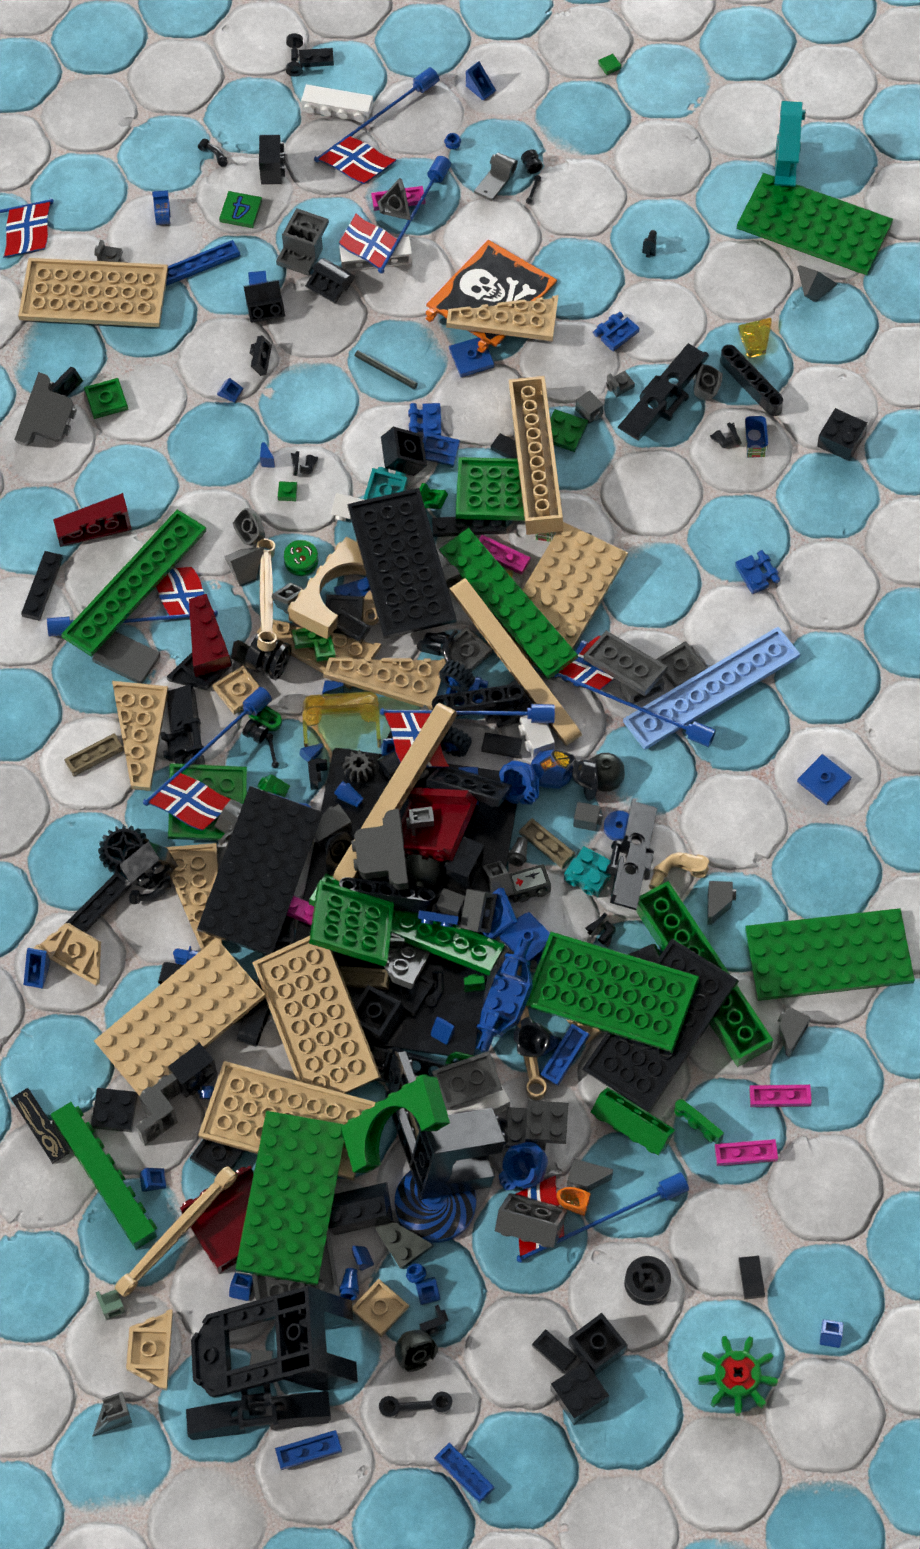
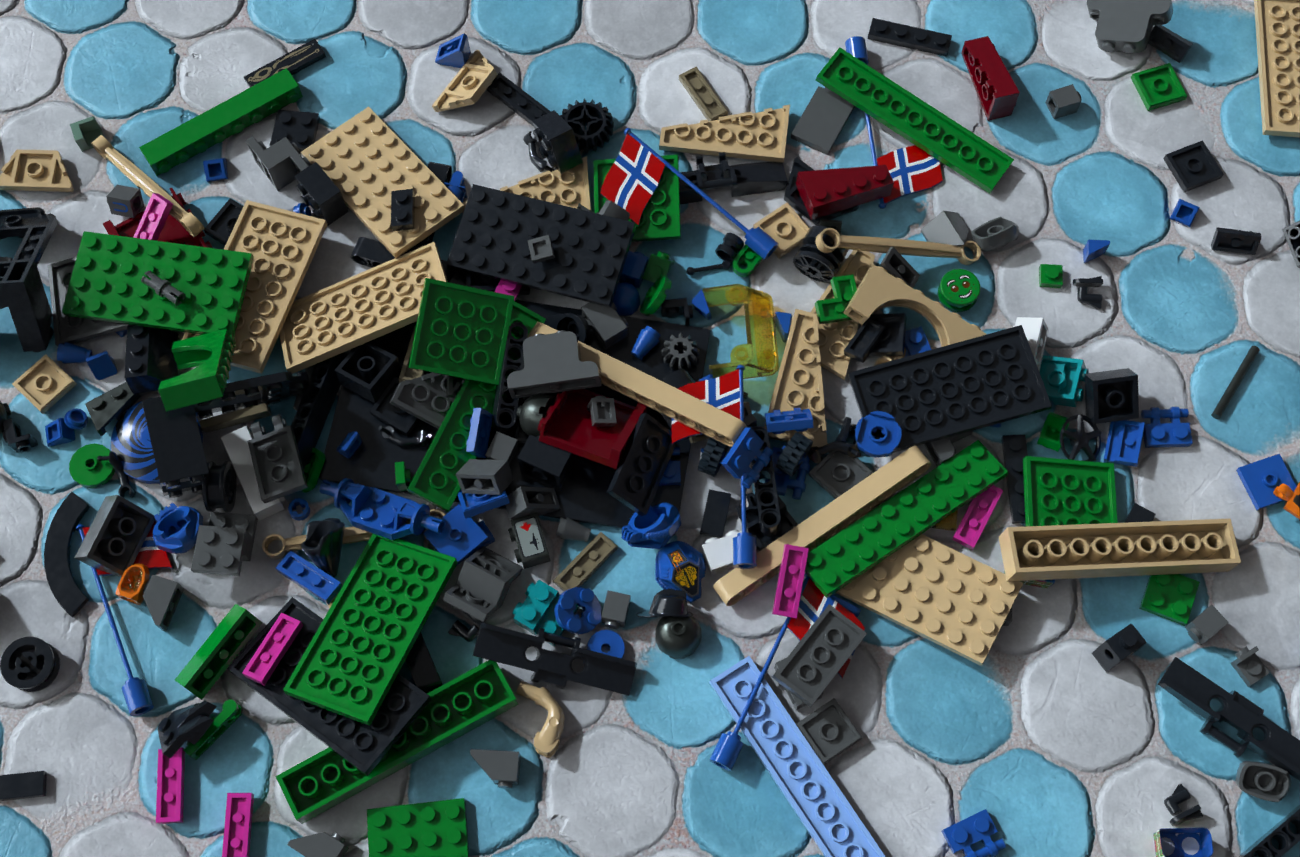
camera: 90 degrees right, 5 degrees up
none -> black tile [44,492,90,617]
none -> green plate [69,443,115,488]
none -> black piece [97,451,136,498]
none -> dark grey brick [106,185,144,218]
none -> dark pink plate [133,193,173,241]
none -> dark grey pin [141,271,185,306]
none -> black plate [158,700,217,758]
none -> dark pink plate [242,613,303,686]
none -> blue bush [288,498,310,521]
none -> black plate [391,189,415,231]
none -> dark grey bracket [443,546,523,622]
none -> dark grey plate [528,235,555,264]
none -> blue plate [554,587,602,635]
none -> green plate [640,275,672,316]
none -> blue plate [721,427,773,489]
none -> blue plate [765,408,814,434]
none -> dark pink plate [772,544,809,618]
none -> blue plate [855,411,902,458]
none -> dark grey brick [1045,84,1082,119]
none -> black wheel [1060,414,1102,462]
none -> black torso [1091,624,1147,672]
none -> black plate [1163,140,1224,193]

